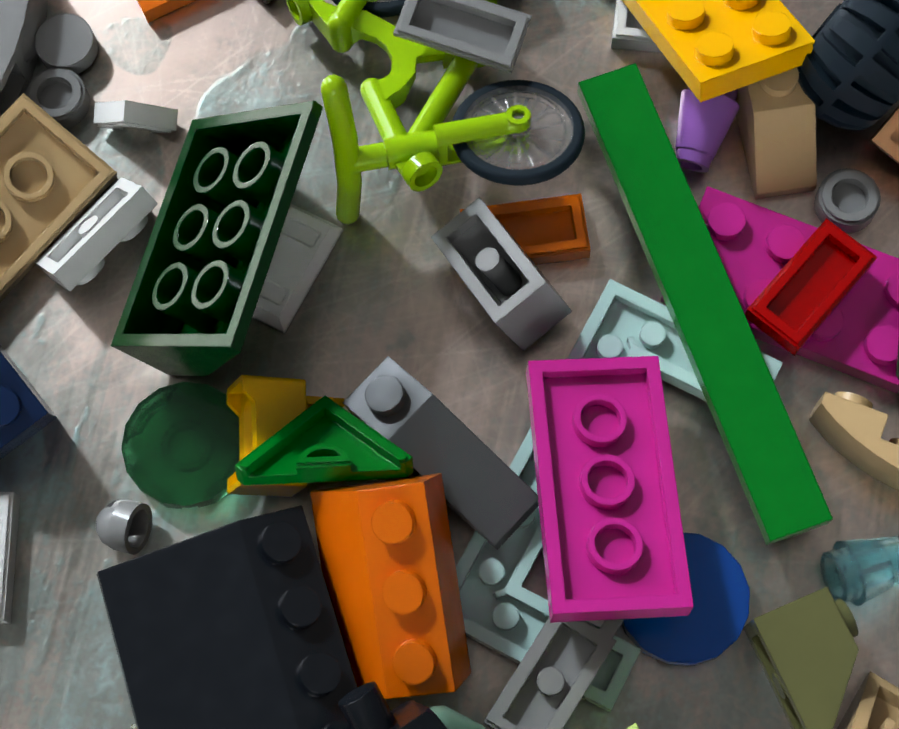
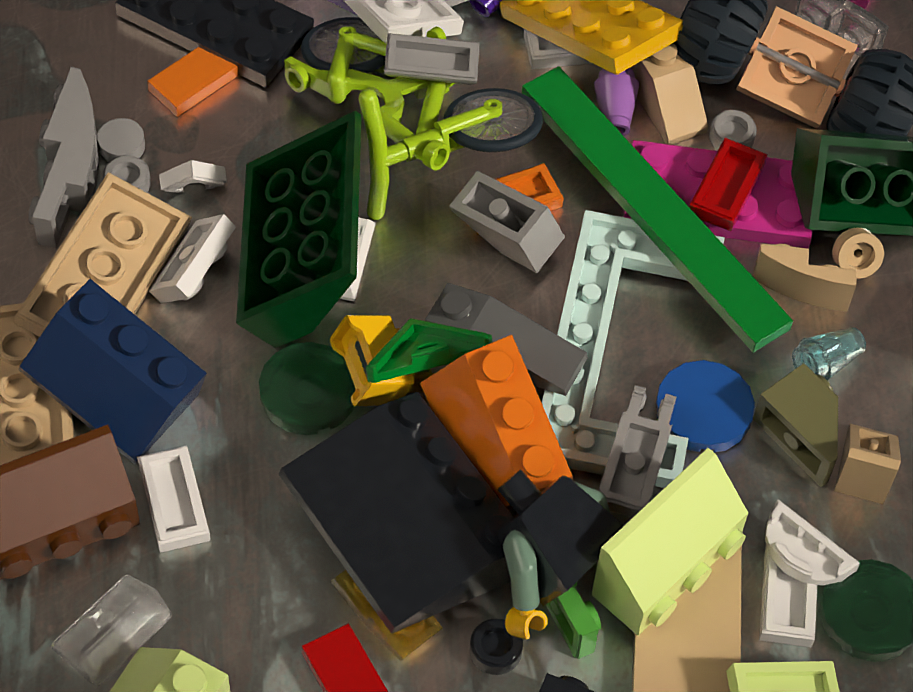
camera: 25 degrees left, 15 degrees down
light grey hinge [96,499,152,555] -> none
dark pink plate [526,356,694,623] -> none

